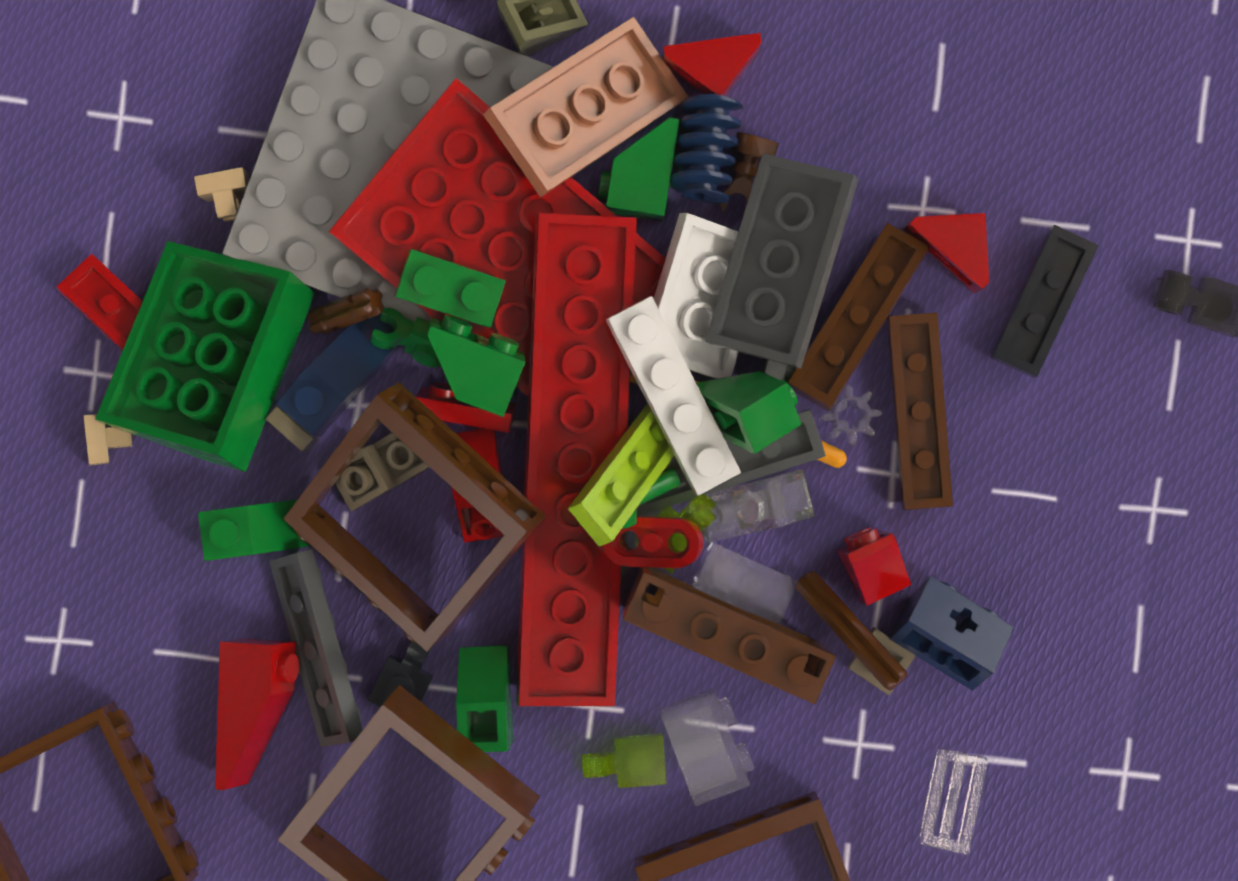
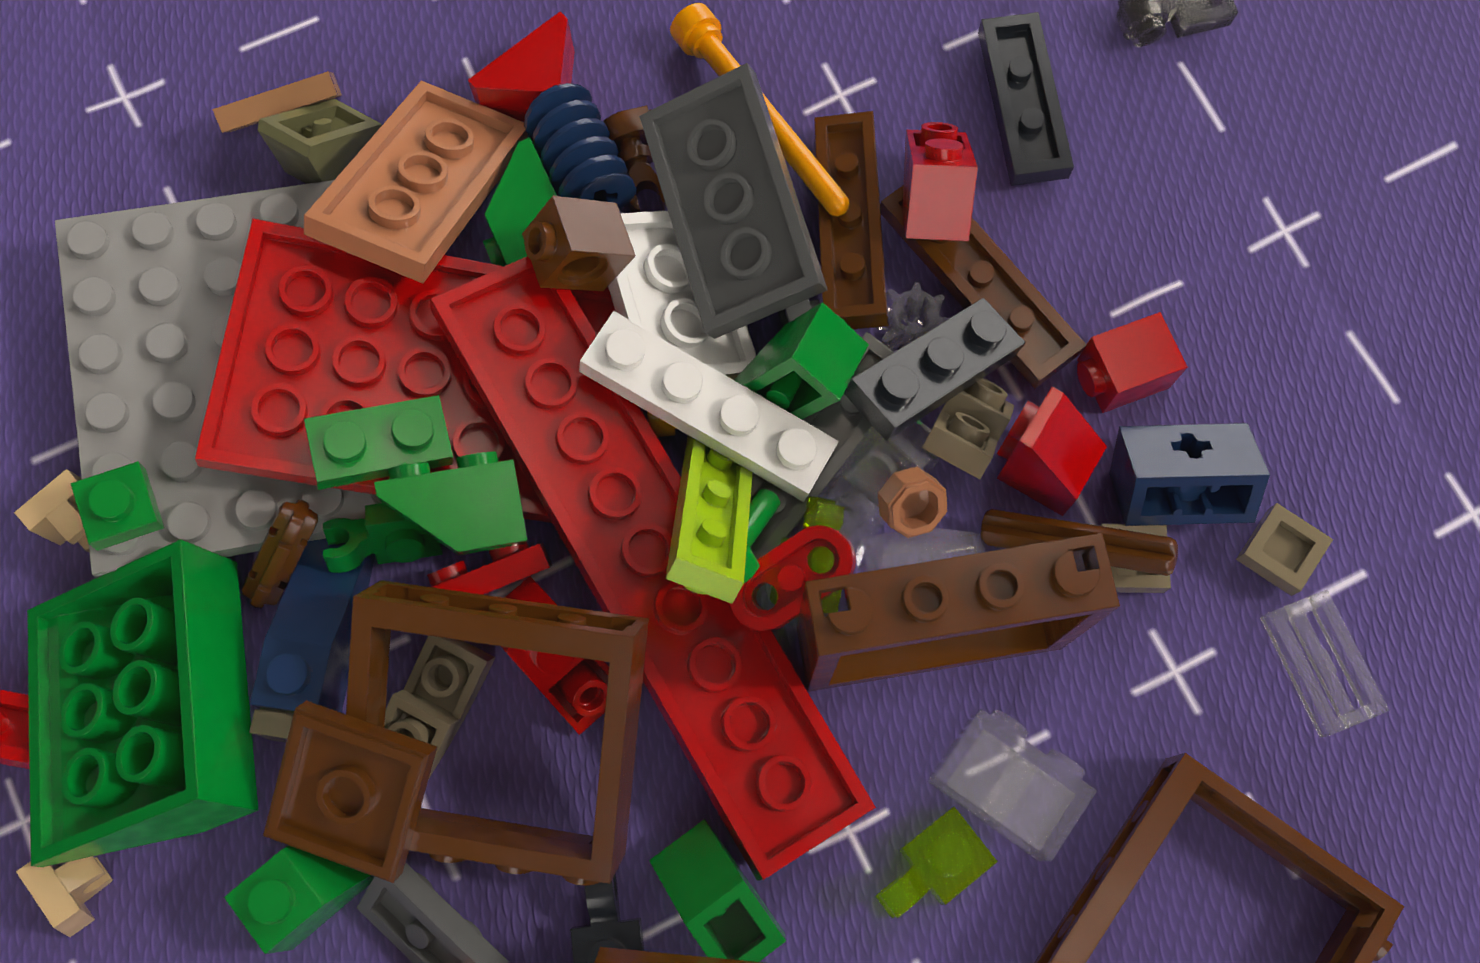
camera: 35 degrees left, 15 degrees down
red slope [903,213,989,294] -> none
none -> green plate [70,461,164,551]
none -> reddish brown tile [263,700,437,883]
none -> reddish brown brick [522,196,636,291]
none -> light orange piece [670,3,849,216]
none -> plate [844,298,1026,441]
none -> nougat tile [878,466,947,538]
none -> slope [903,122,978,242]
none -> dark tan slope [922,378,1015,480]
none -> red brick [1077,312,1188,413]
none -> dark tan plate [1236,503,1333,596]

